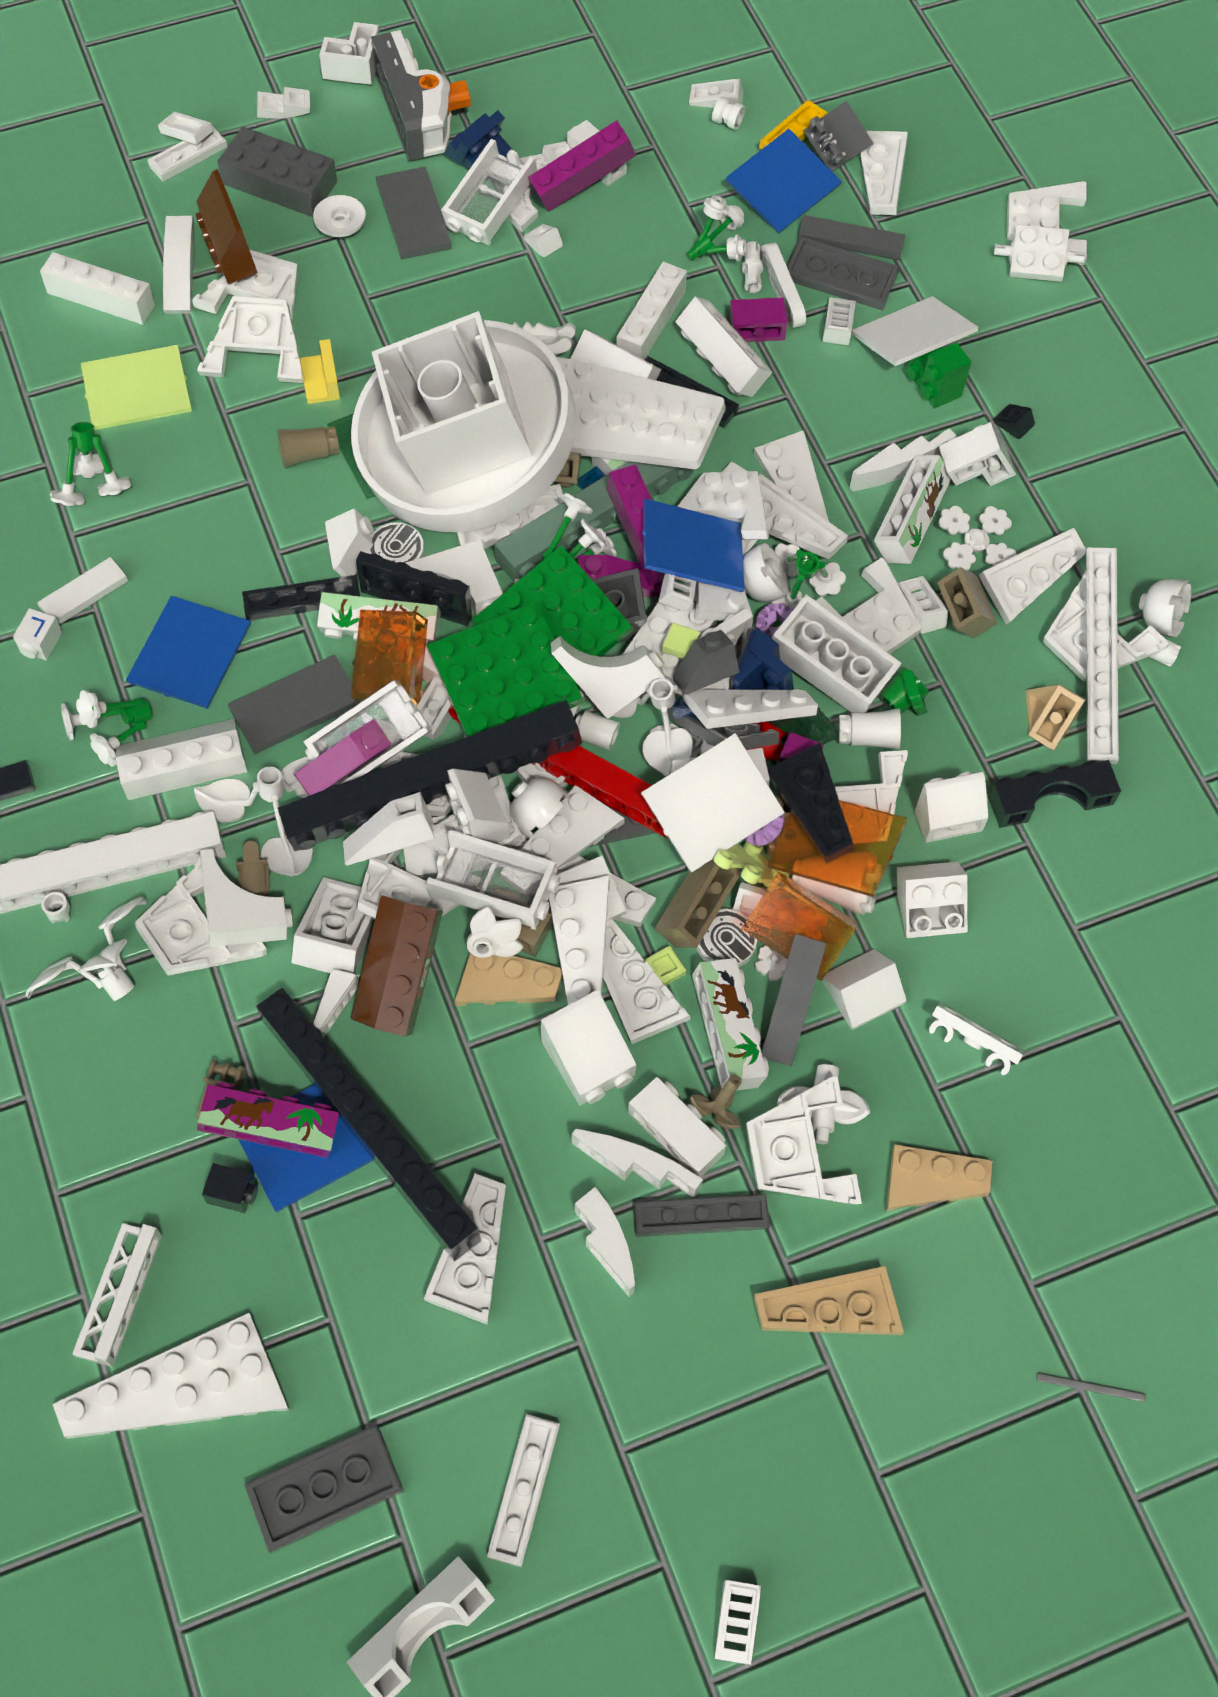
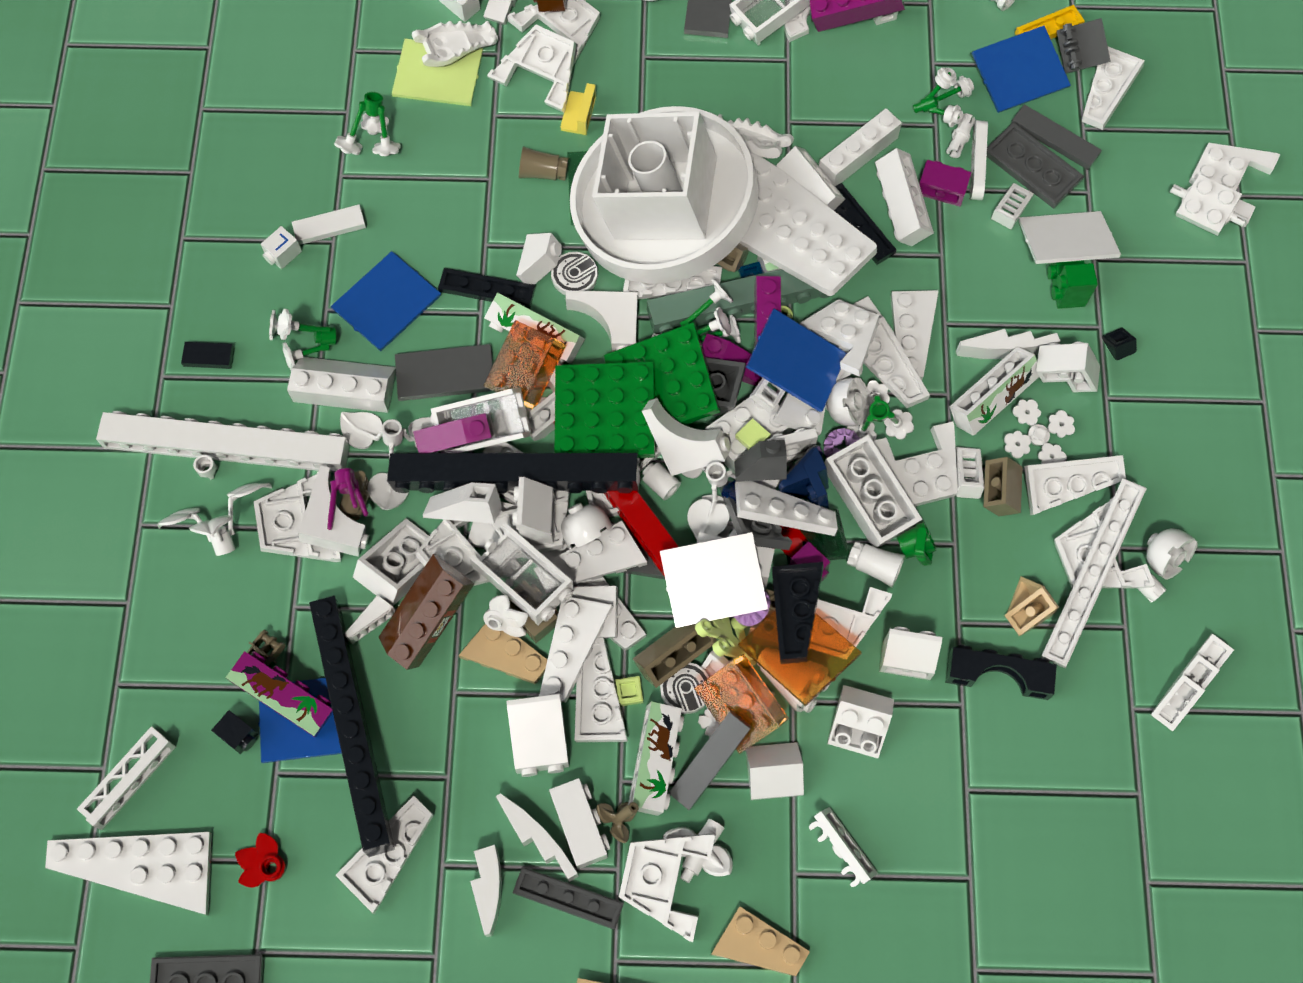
camera: 25 degrees right, 5 degrees up
black plate [356,551,472,626] -> none
white slope [523,224,563,257] -> none
none -> red plate [235,833,286,888]
none -> magenta plant [327,468,368,530]
none -> white animal [412,21,498,67]

